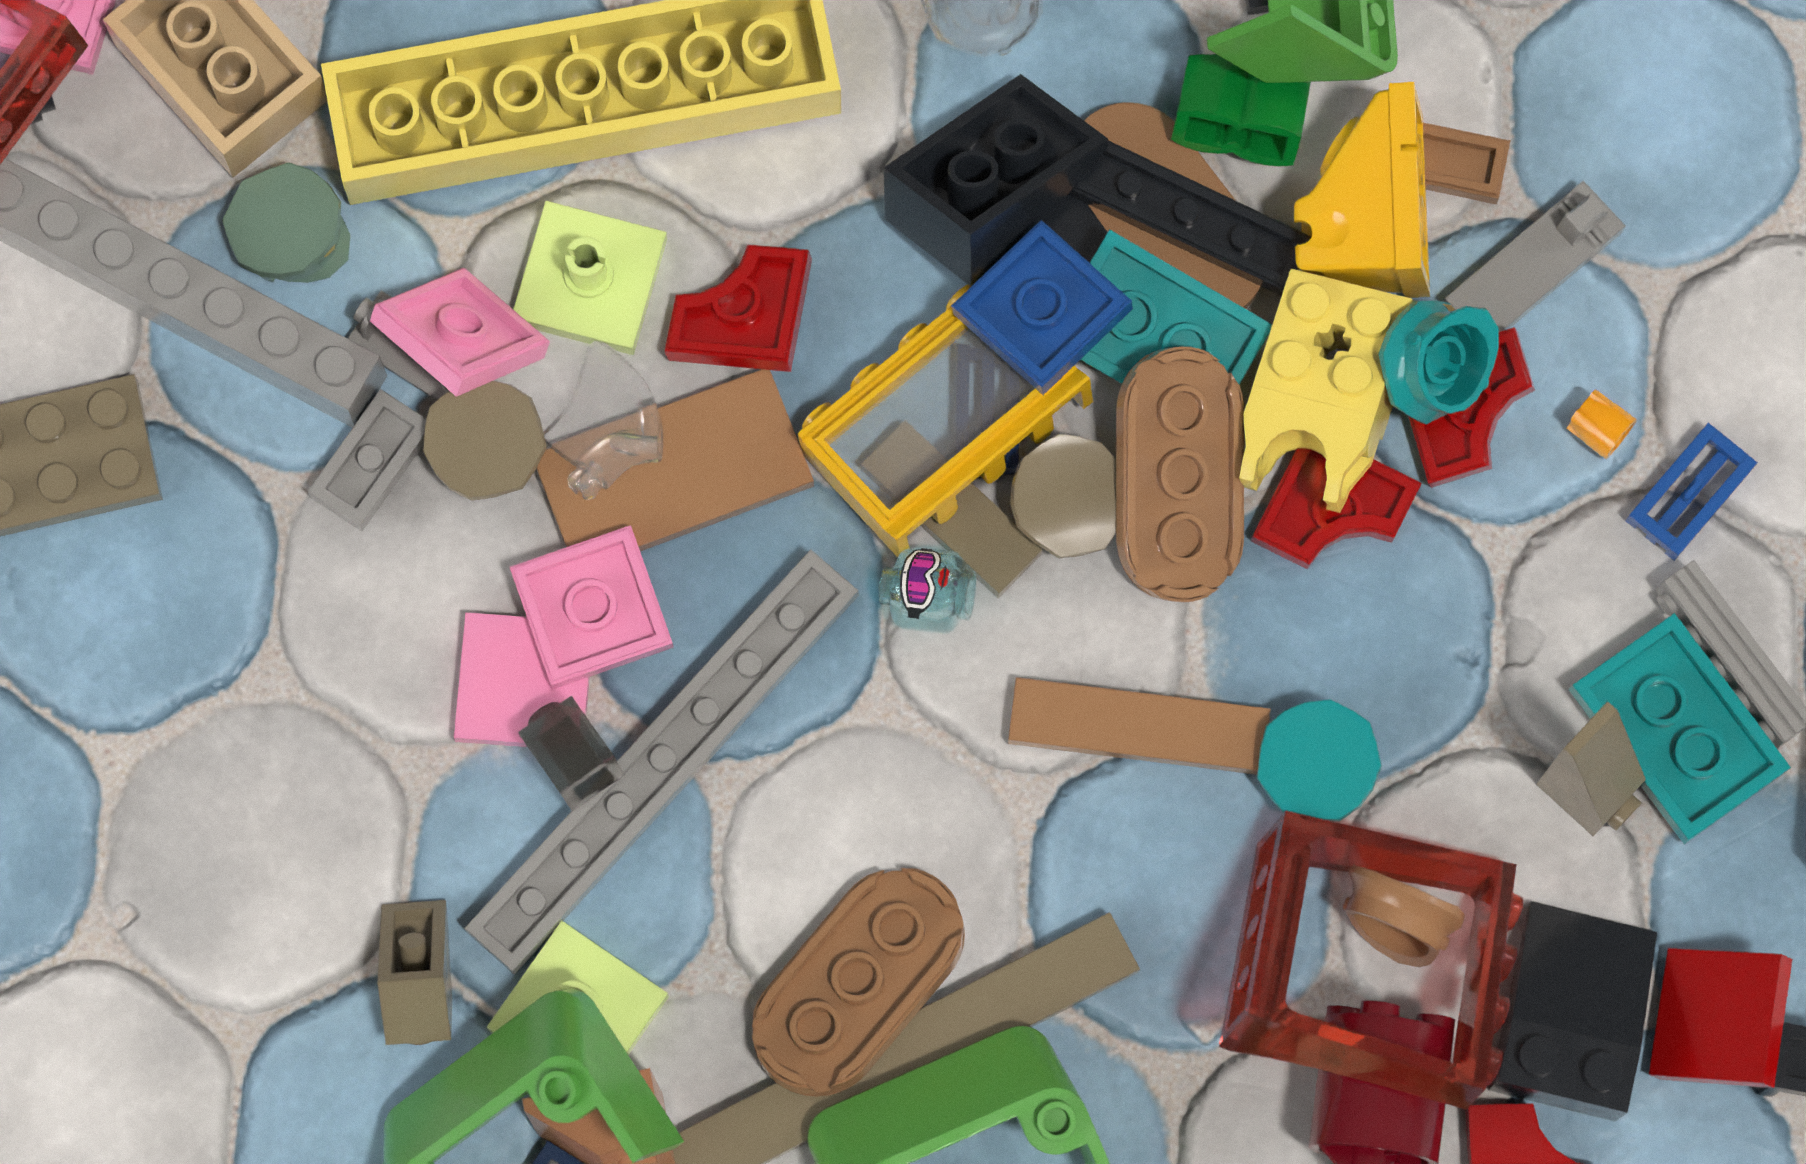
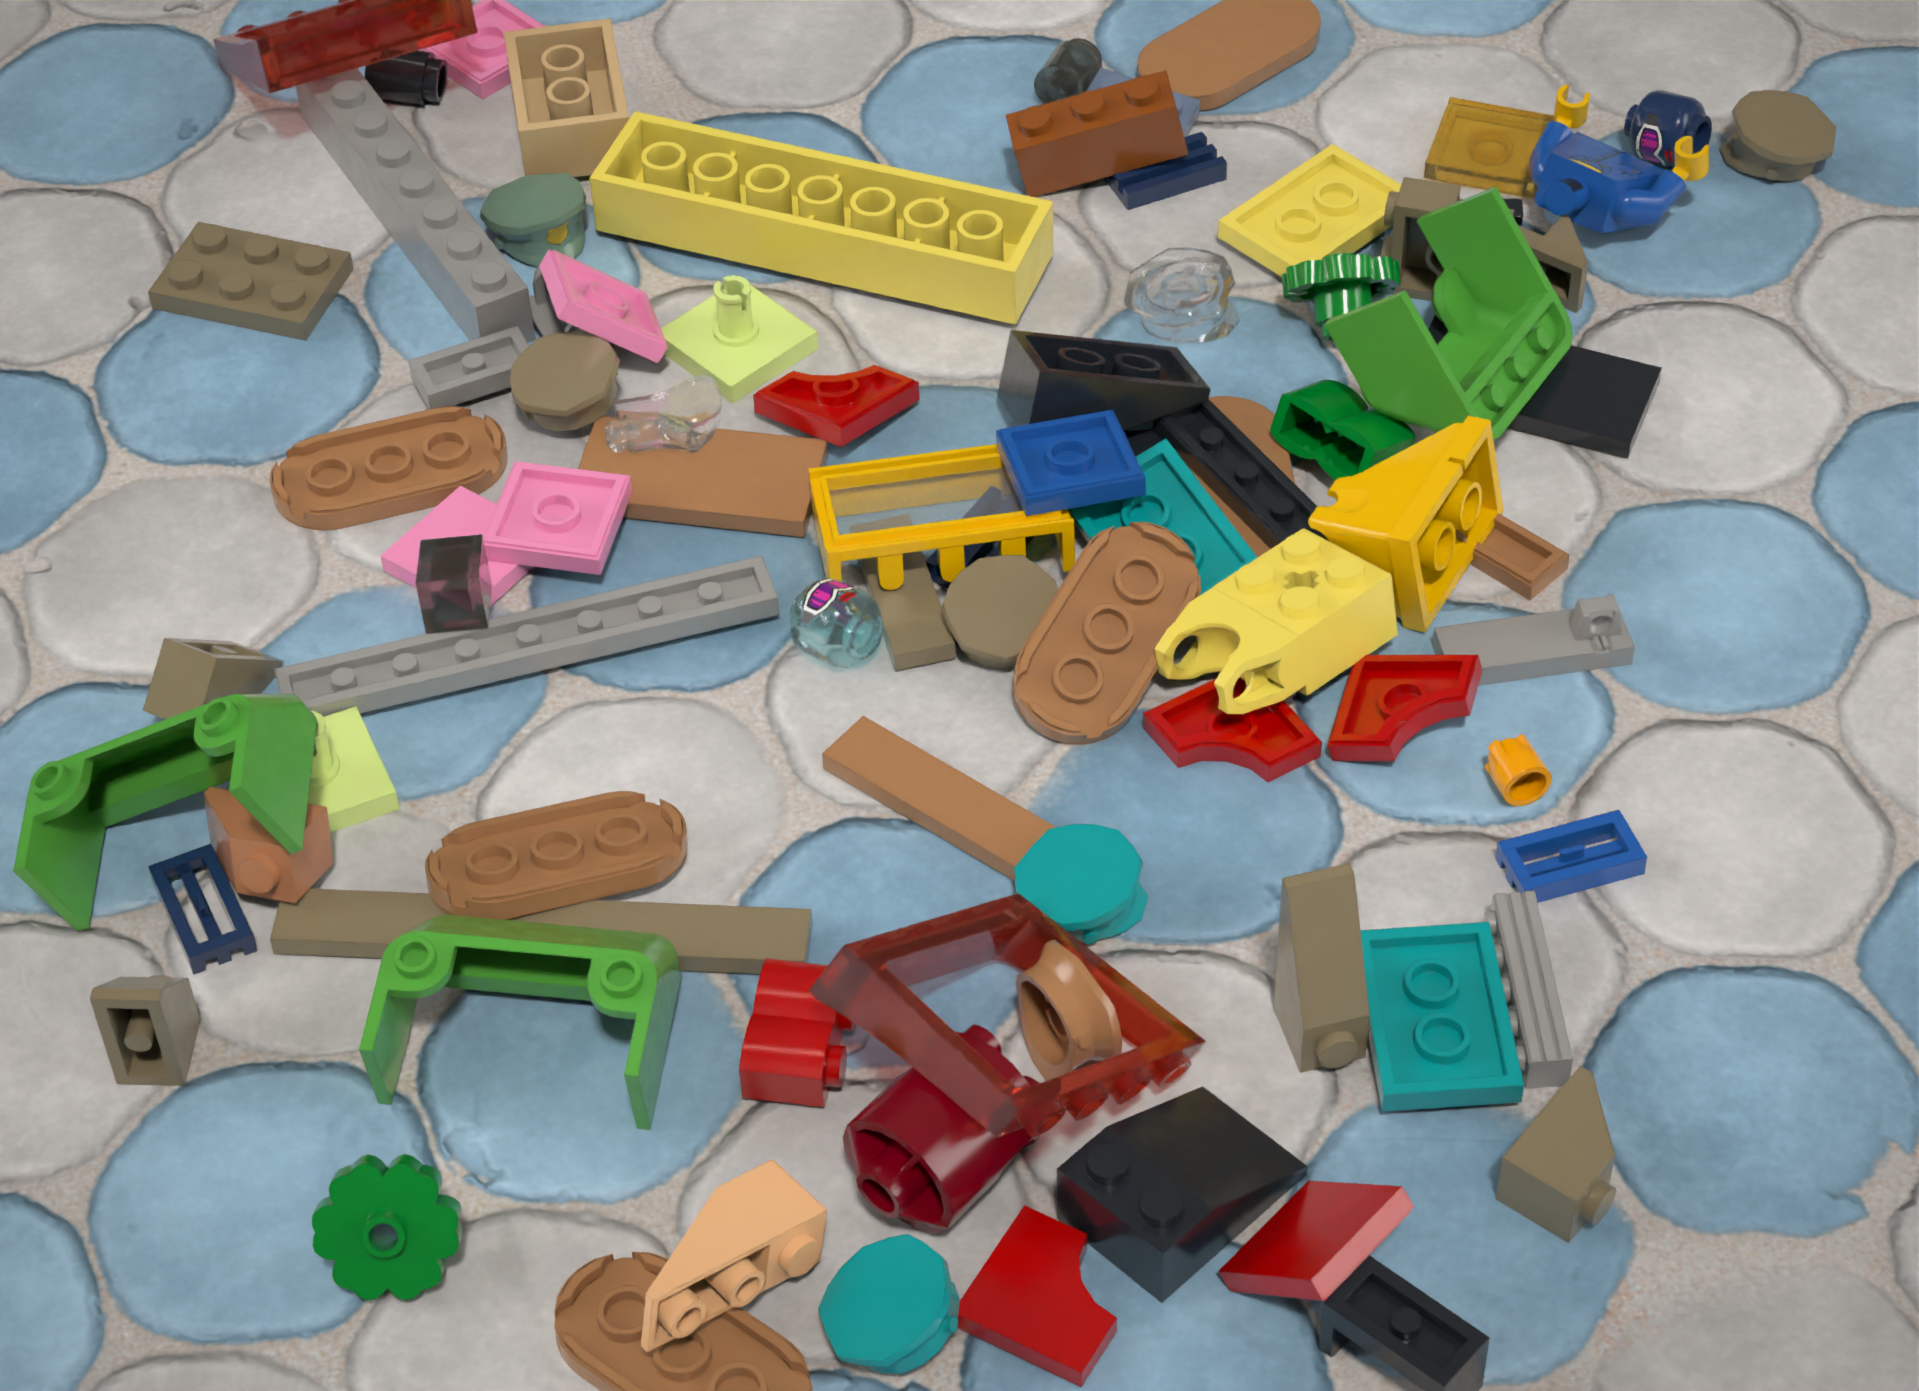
camera: 35 degrees right, 30 degrees down
teal hat [1378,301,1499,424] -> none
none -> medium nougat tile [270,406,508,530]
none -> red brick [739,958,859,1108]

